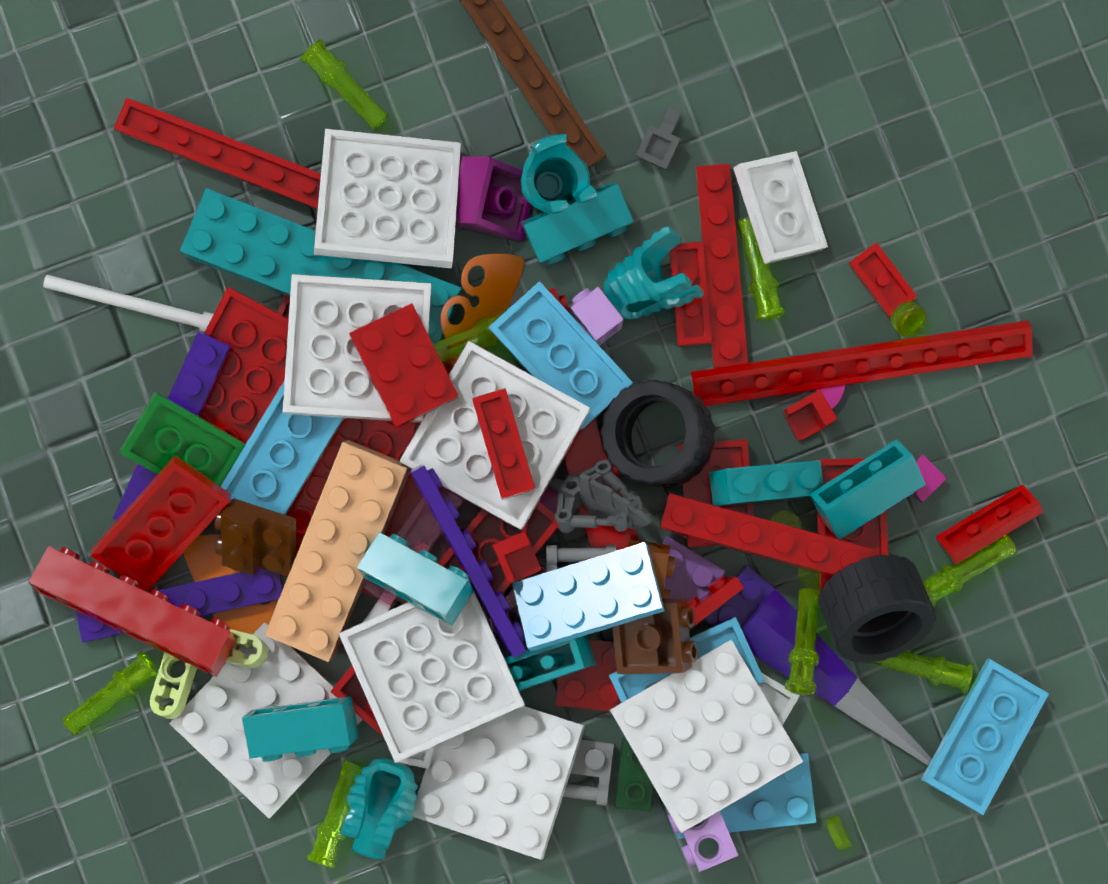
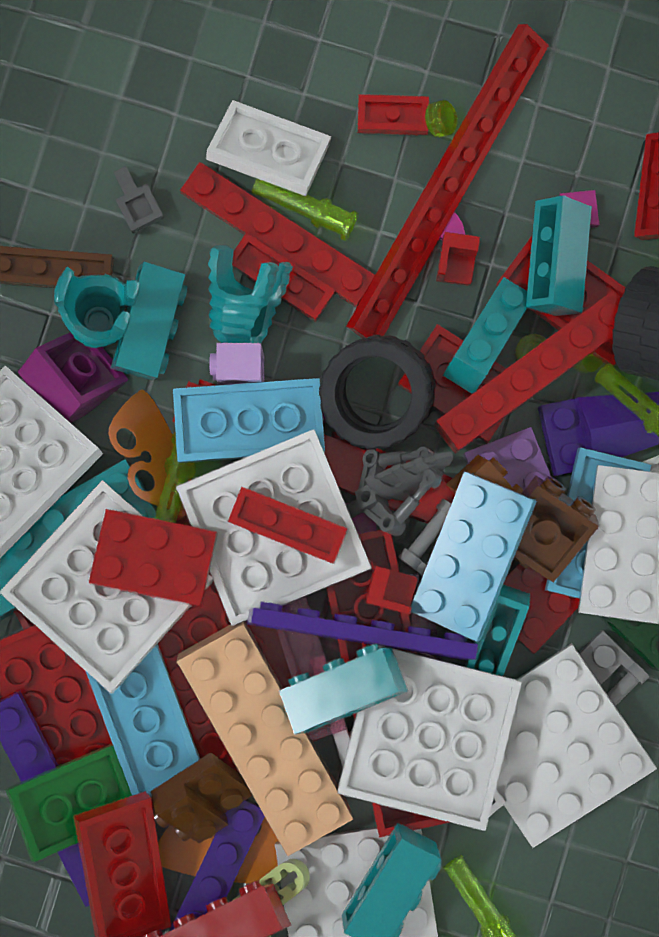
camera: 50 degrees left, 0 degrees up
teal hair [341,758,418,860] -> none
red plate [686,575,744,630] -> none

